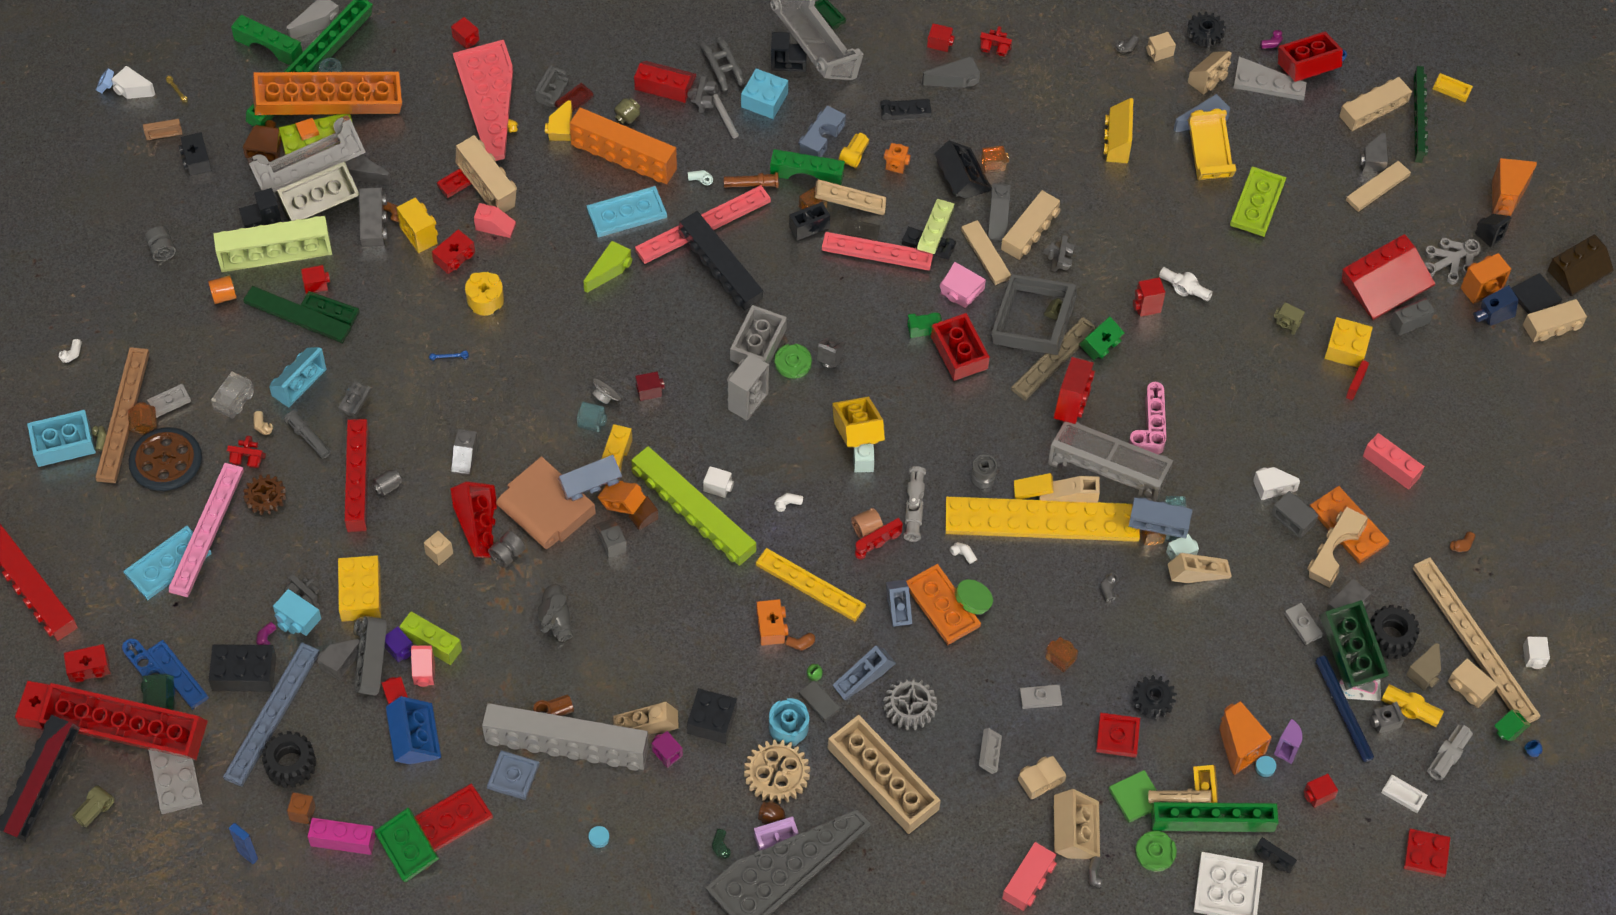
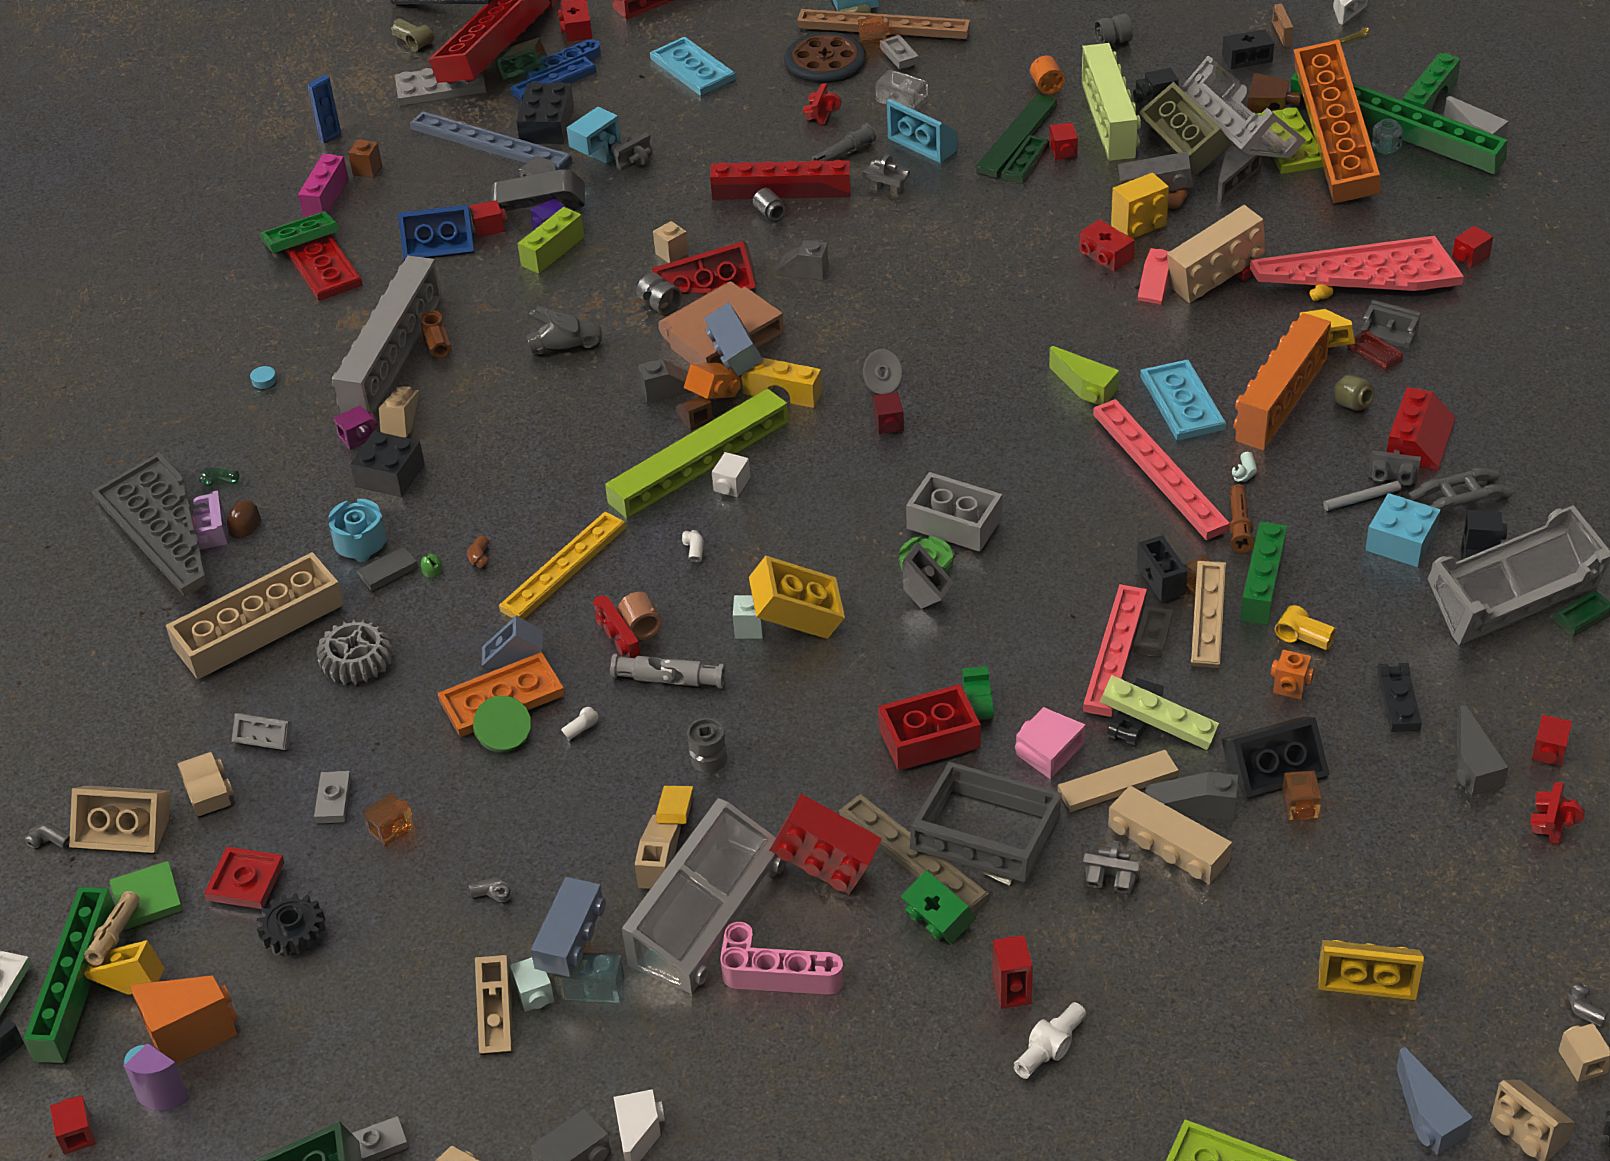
camera: 100 degrees right, 15 degrees down
bright pink plate [169,463,244,597] -> none
reddish brown gear [243,474,286,515] -> none
tan arm [254,411,273,435] -> none
black tyre [262,731,316,788] -> none
orange tile [295,118,319,141] -> none
yellow brick [338,555,381,622] -> none
coral slope [411,646,435,687] -> none
blue hinge [429,351,469,360] -> none
yellow brick [465,272,504,315] -> none
sand blue tile [487,750,540,800] -> none
clear light blue brick [577,402,607,432] -> none
black brick [678,211,764,311] -> none
light grey brick [727,353,769,420] -> none
tan gear [744,740,810,804] -> none
orange brick [756,599,788,646] -> none
sand blue arch [798,106,846,157] -> none
sand blue slope [833,645,896,700] -> none
yellow plate [945,497,1140,542] -> none
coral brick [1002,842,1057,911] -> none
bright green tile [1135,831,1177,872] -> none
yellow panel [1188,109,1236,180] -> none

